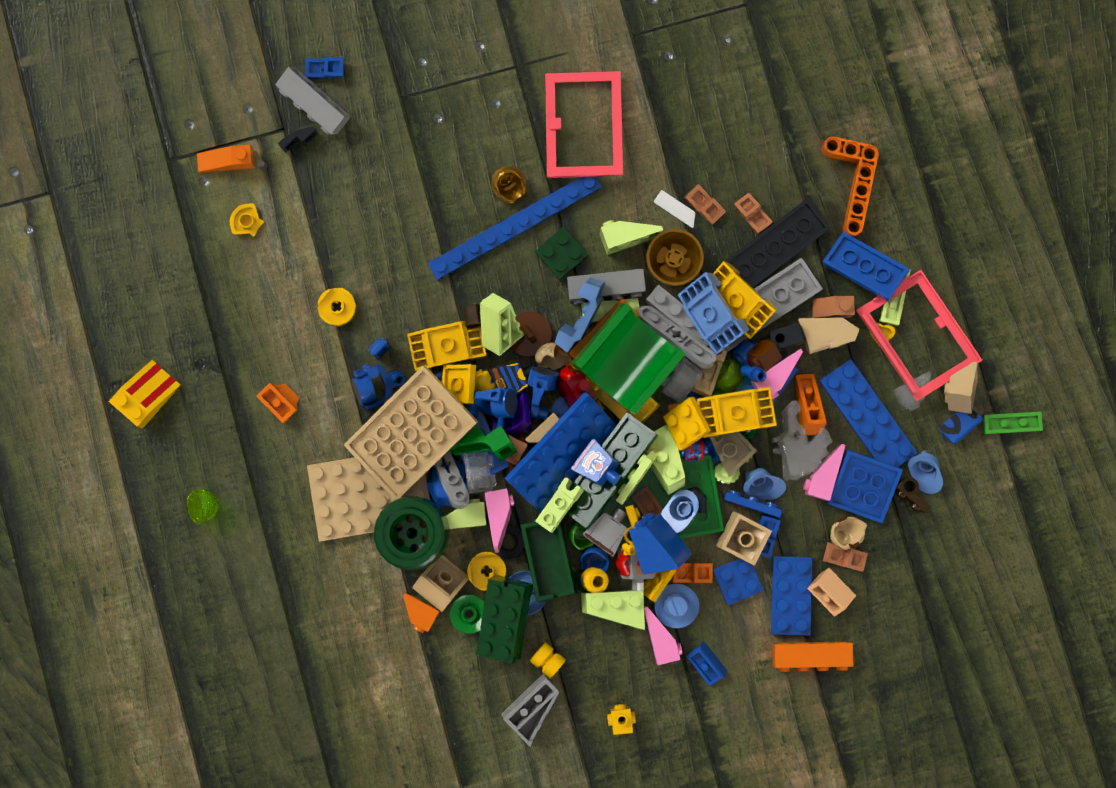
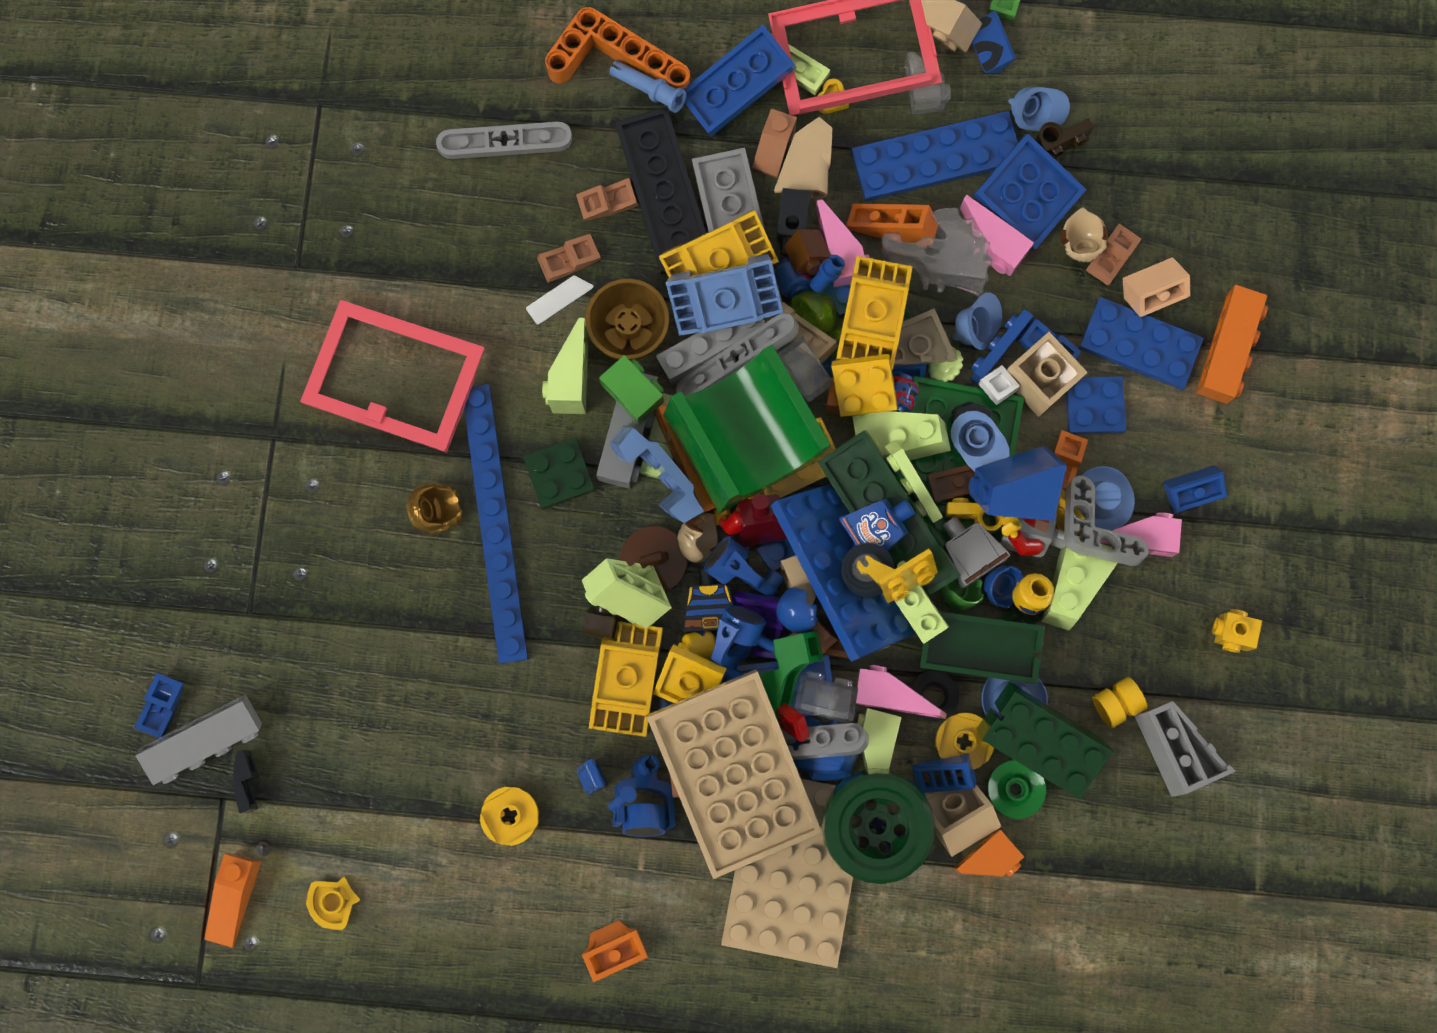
camera: 65 degrees left, 5 degrees down
none -> light grey piece [436,122,573,159]
none -> bright green brick [599,355,664,425]
none -> medium blue pin [610,60,686,113]
none -> blue hair [776,587,818,634]
none -> red tile [777,703,809,742]
none -> plate [841,543,938,604]
none -> blue slope [912,754,976,793]
none -> white plate [979,365,1020,405]
none -> light grey beam [1064,476,1149,566]

